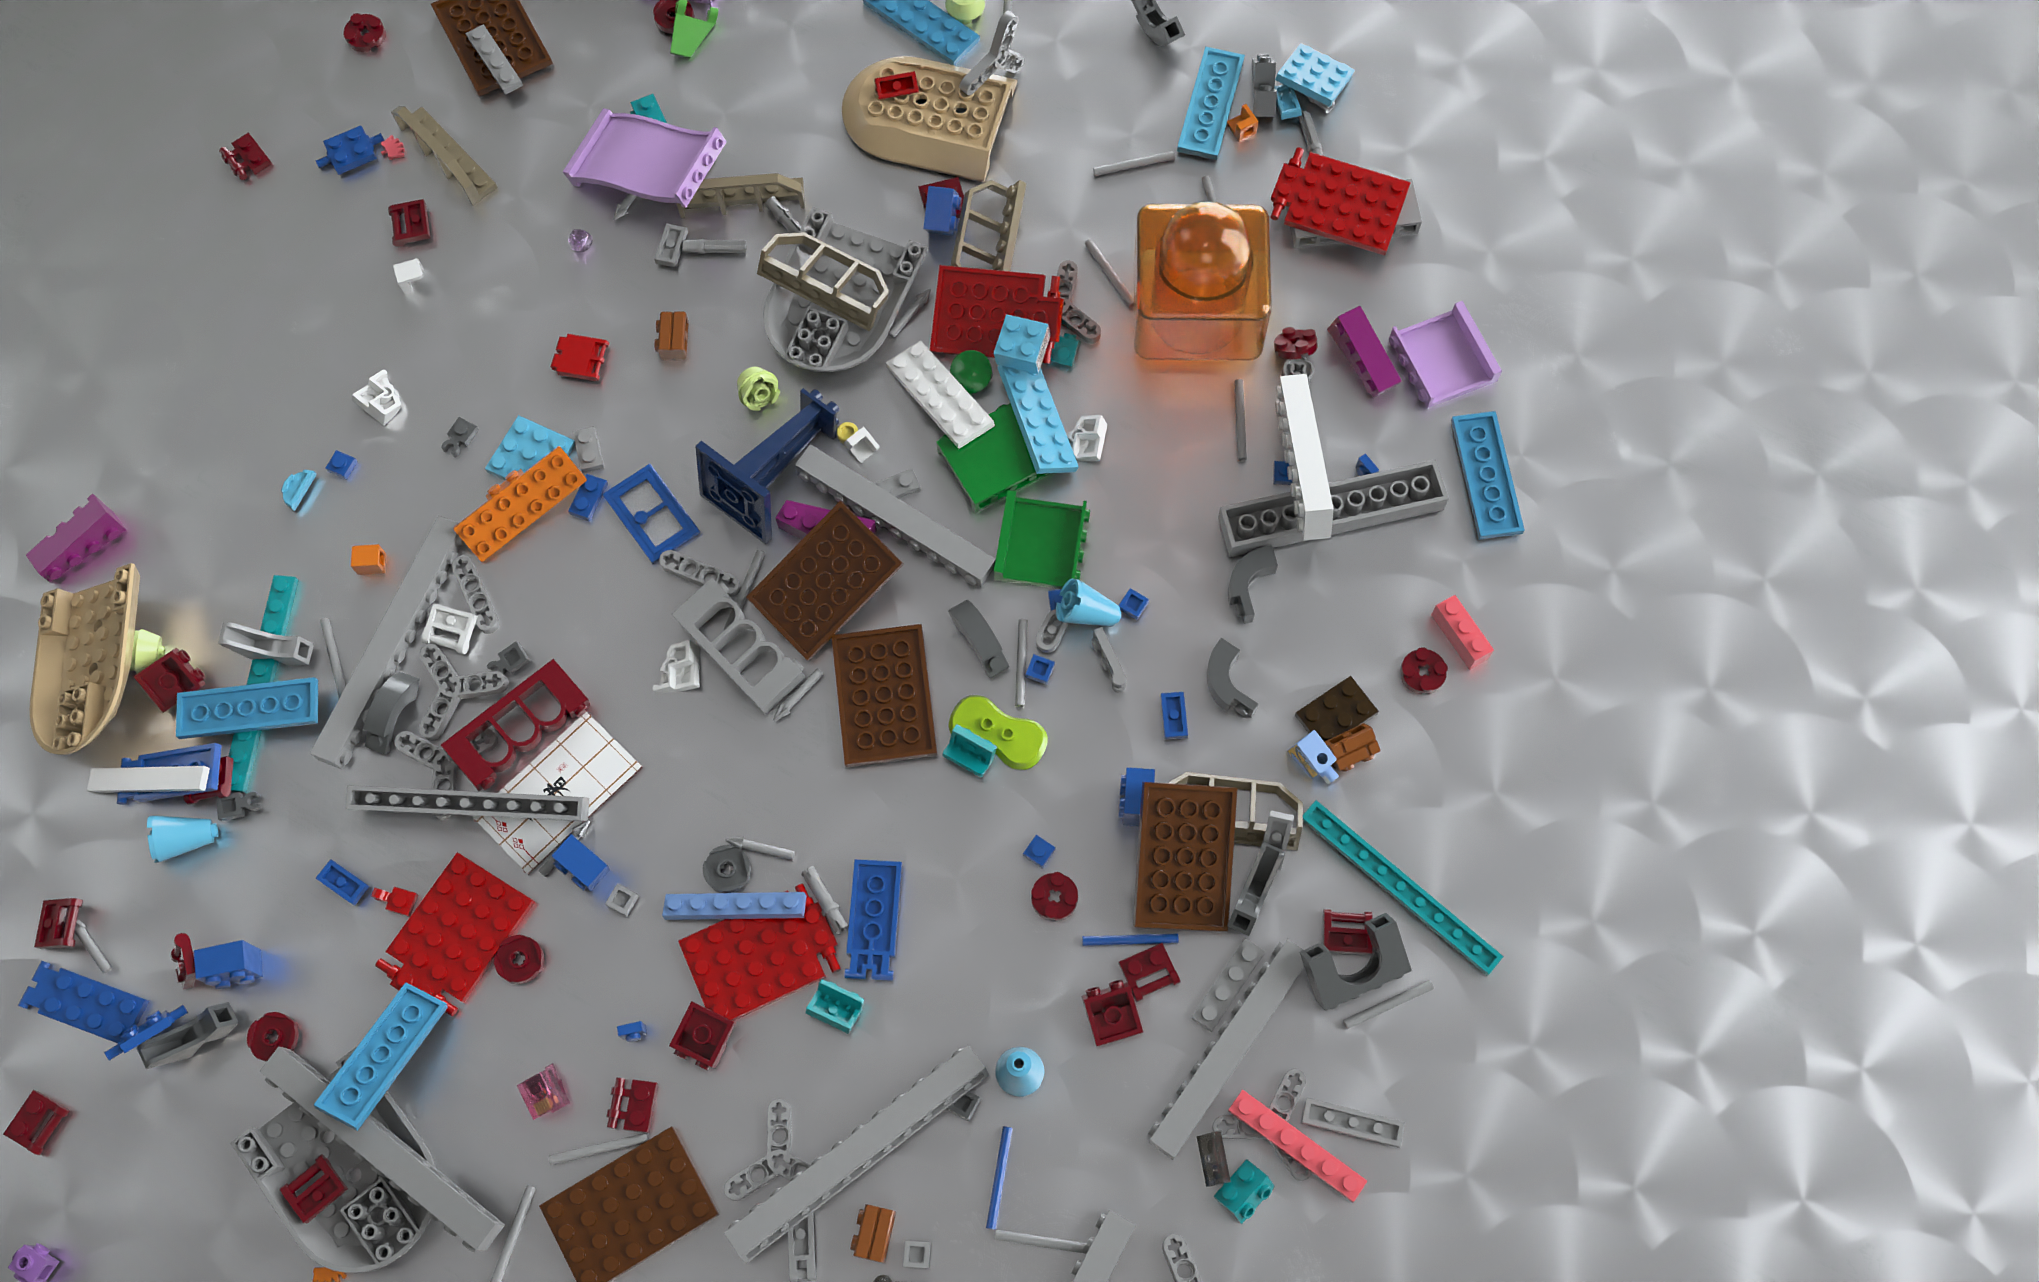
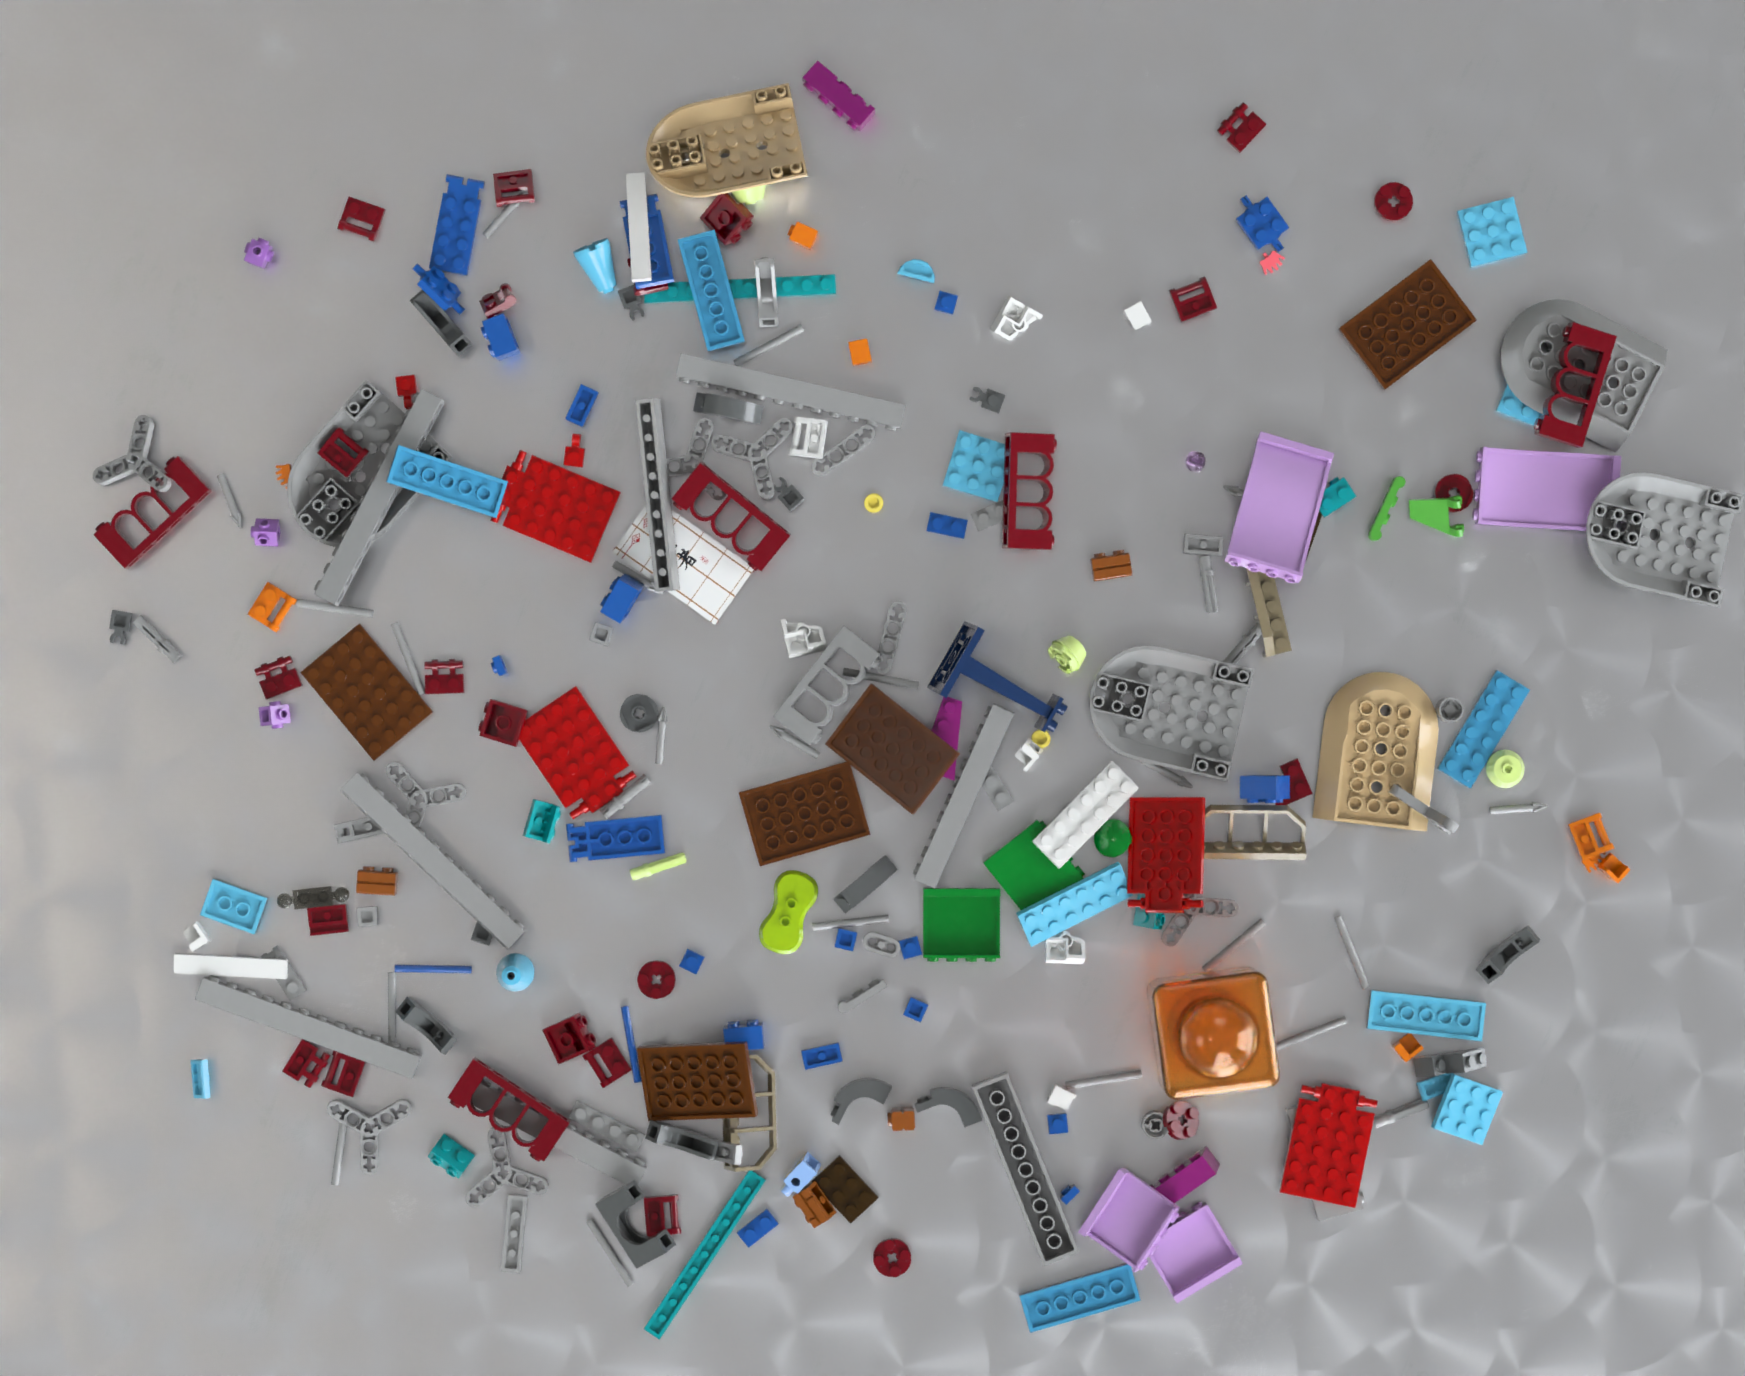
camera: 75 degrees right, 20 degrees up
dark red plate [247,1012,299,1062] -> none
dark tan plate [391,106,498,206] -> none
orange bracket [453,446,587,562] -> none
light grey plate [466,24,523,95] -> none
dark red plate [494,935,544,984] -> none
clear pink piece [517,1063,570,1120] -> none
red plate [550,334,610,381] -> none
blue door [602,464,701,564] -> none
medium blue plate [662,892,807,920] -> none
dark tan plate [757,232,889,332] -> none
red slope [874,71,919,100] -> none
teal bracket [942,724,997,777] -> none
medium azure brick [994,314,1051,374] -> none
medium azure cone [1056,579,1121,627] -> none
clear smoke plate [1197,1131,1231,1187] -> none
coral plate [1228,1089,1367,1203] -> none
white brick [1275,374,1333,541] -> none
coral brick [1431,595,1494,670] -> none
none -> red plate [395,375,417,409]
none -> dark grey arch [395,997,457,1055]
none -> dark red fence [447,1057,571,1162]
none -> yellowish green axle [630,852,687,880]
none -> blue plate [737,1209,779,1248]
none -> orange brick [787,222,818,250]
none -> light yellow tile [864,493,883,513]
none -> dark orange brick [887,1107,915,1131]
none -> dark red fence [1002,432,1057,550]
none -> white panel [1047,1084,1076,1110]
none -> lavender panel [1078,1167,1180,1273]
none -> bright green plate [1368,476,1406,541]
none -> light grey wheel [1435,697,1464,722]

